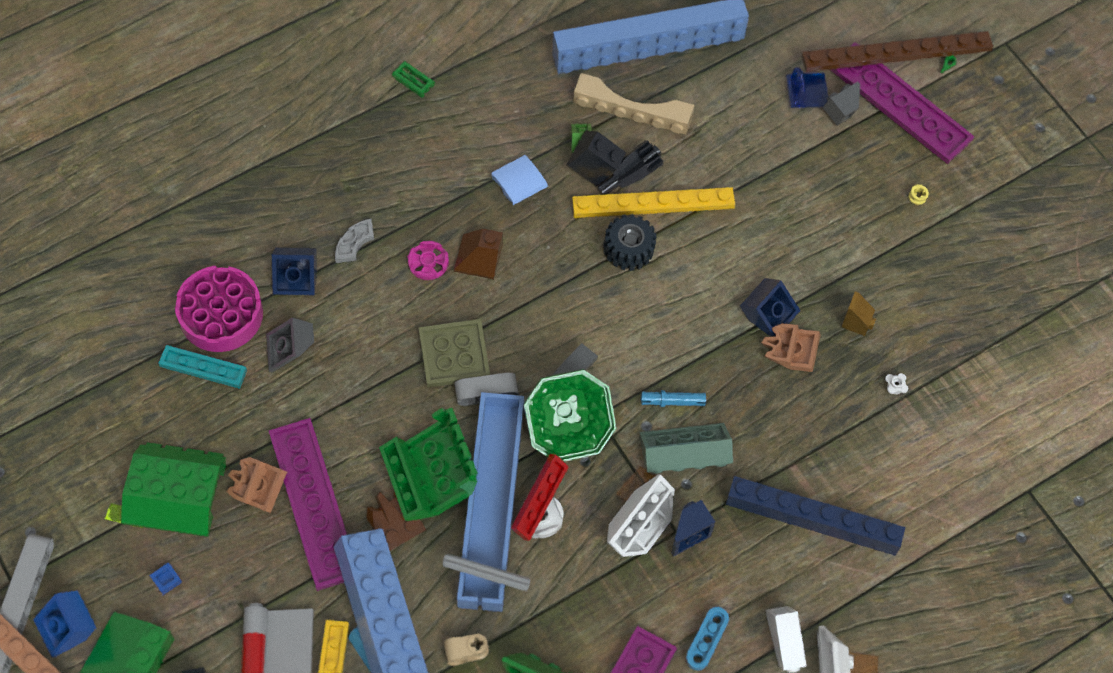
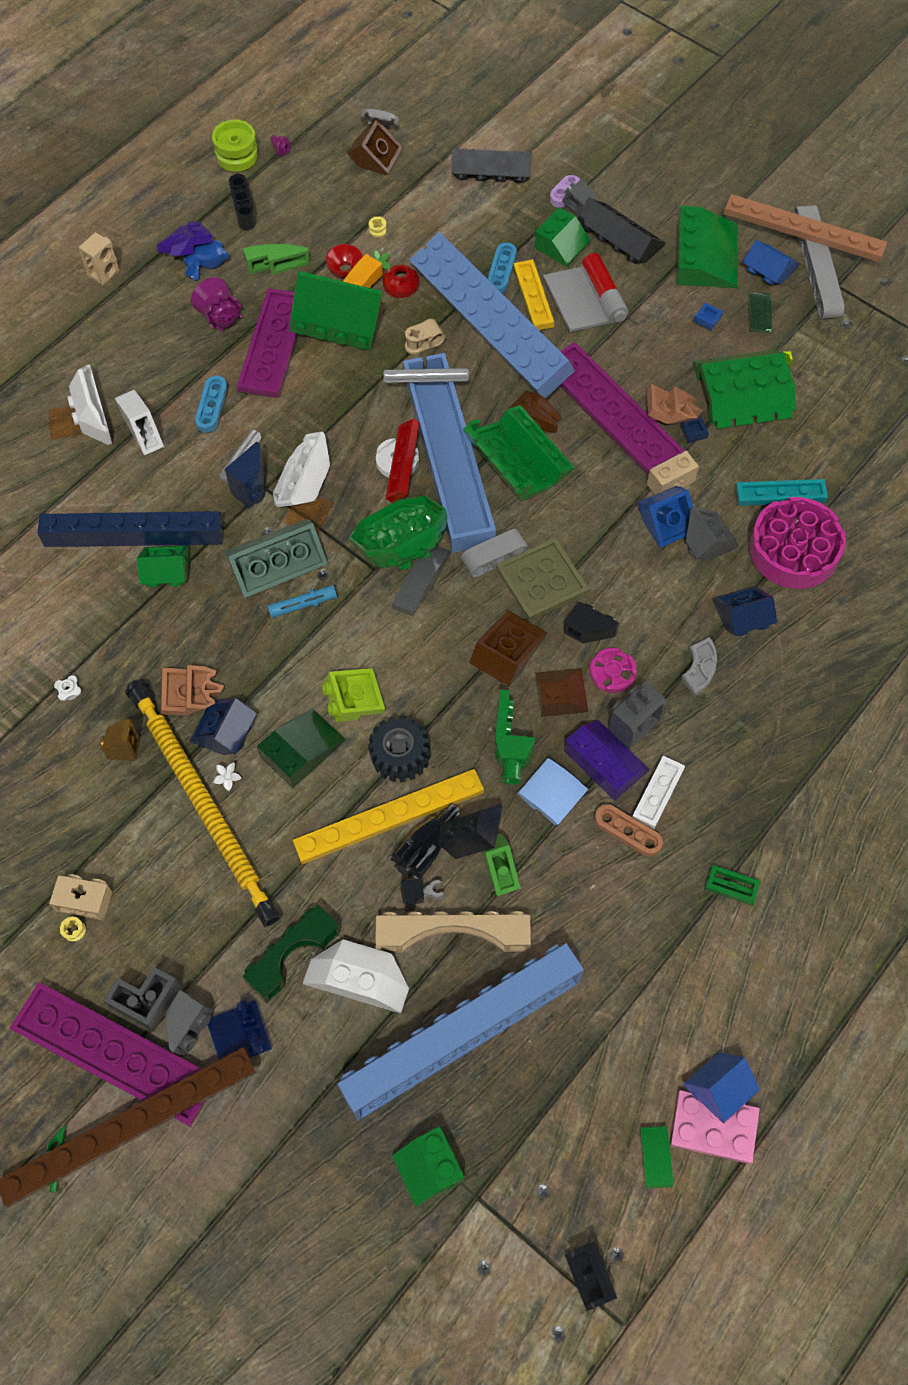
camera: 165 degrees right, 0 degrees up
none -> tan brick [49,874,112,921]
none -> dark grey brick [103,967,181,1032]
none -> yellow hose [125,680,281,927]
none -> green slope [136,545,189,587]
none -> white plant [213,762,242,791]
none -> light grey axle [219,430,261,483]
none -> dark green arch [242,905,341,1004]
none -> dark green slope [257,709,345,788]
none -> white wedge [303,939,409,1014]
none -> lime plate [322,668,385,722]
none -> black piece [400,878,444,912]
none -> reddish brown slope [469,610,547,686]
none -> green plate [494,690,535,785]
none -> black slope [563,602,619,644]
none -> dark purple slope [564,720,649,801]
none -> nougat plate [595,805,663,857]
none -> dark grey hinge [609,681,667,750]
none -> white plate [632,756,685,830]
none -> blue slope [638,486,693,547]
none -> tan brick [647,451,699,495]
none -> dark blue tile [680,417,709,443]
none -> clear green slope [748,293,772,332]

